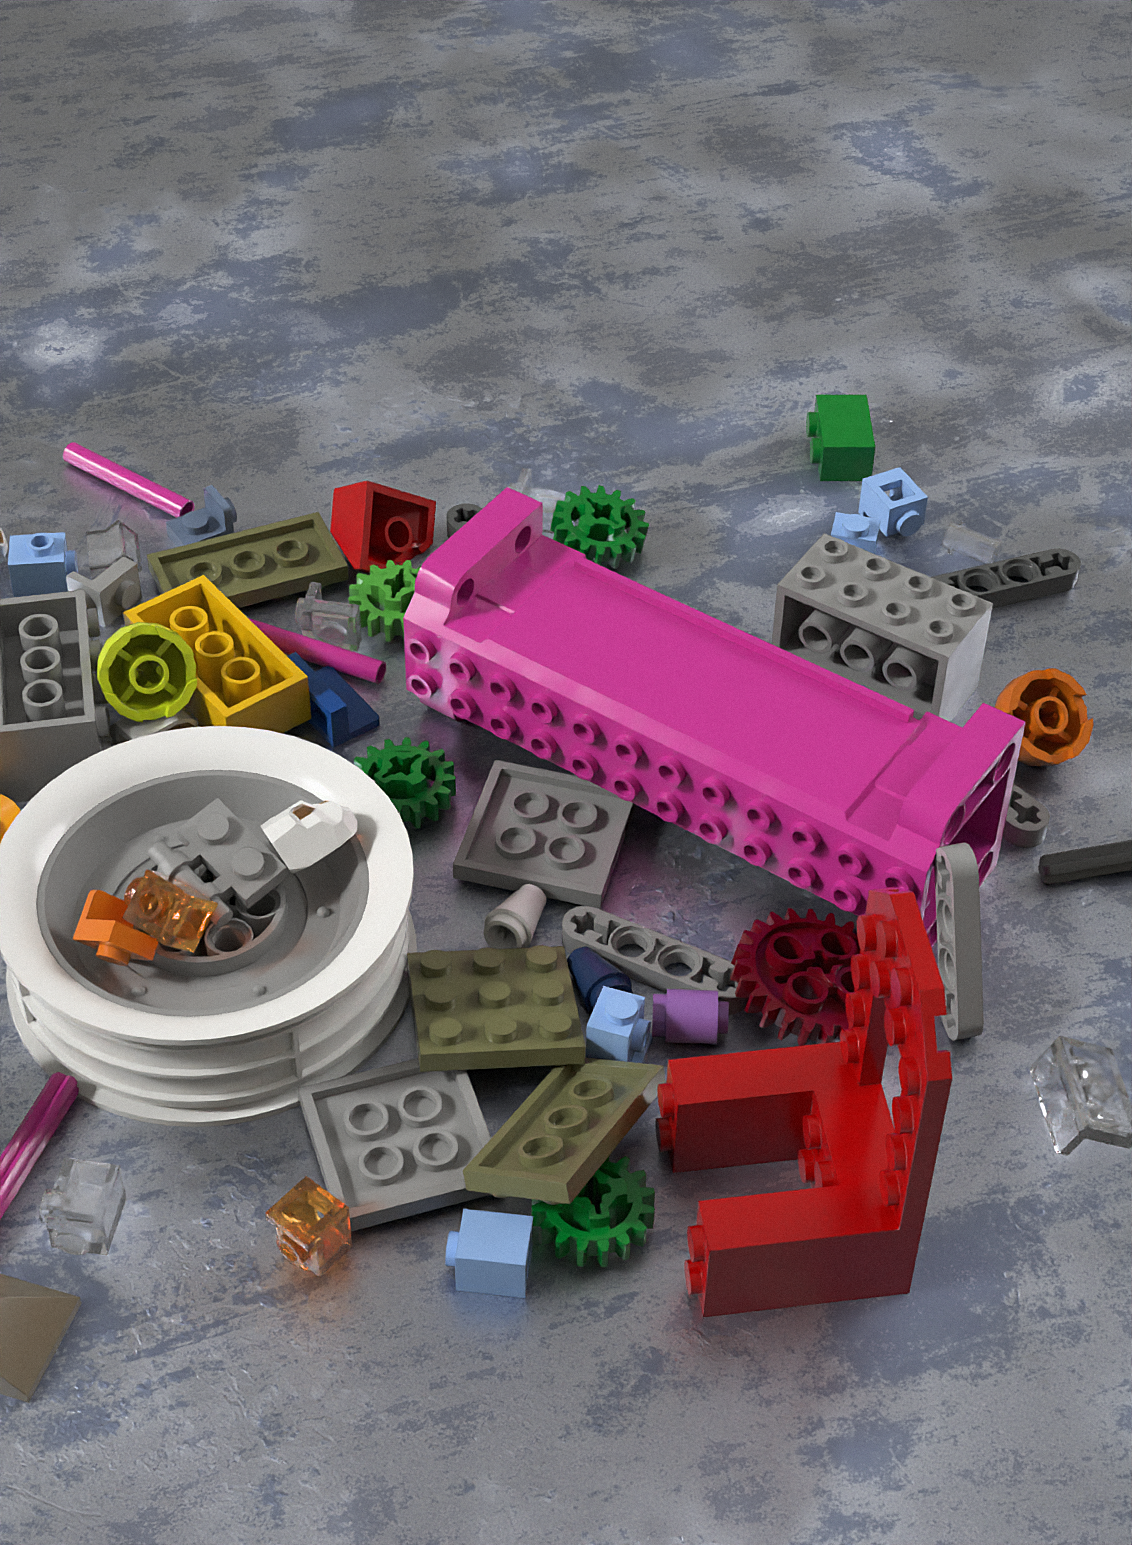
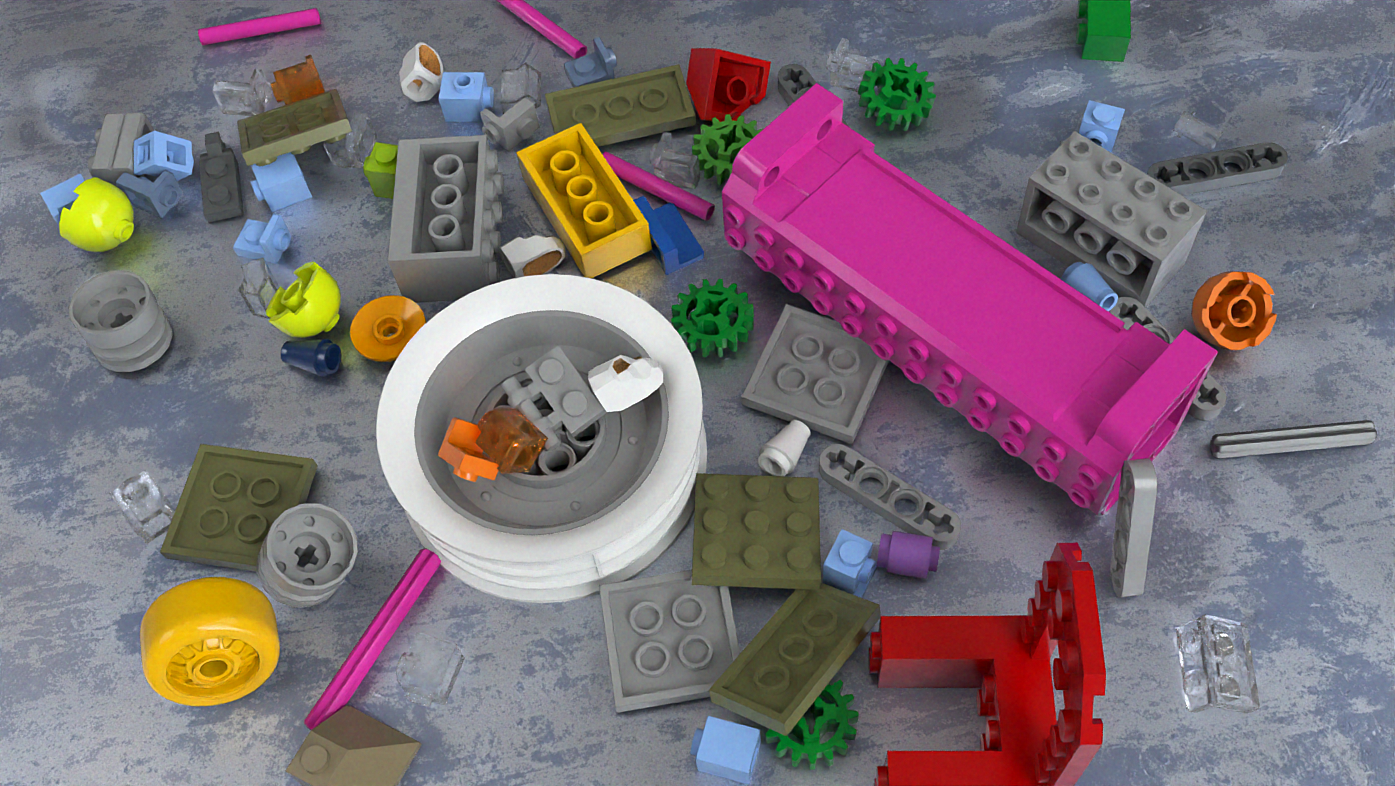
camera: 15 degrees right, 15 degrees up
neon yellow cylinder [97,622,197,722] -> none
clear orange brick [265,1176,352,1277] -> none
dark blue cone [567,946,633,1014] -> none
dark red gear [730,908,860,1046] -> none
light blue brick [858,467,928,537] -> none

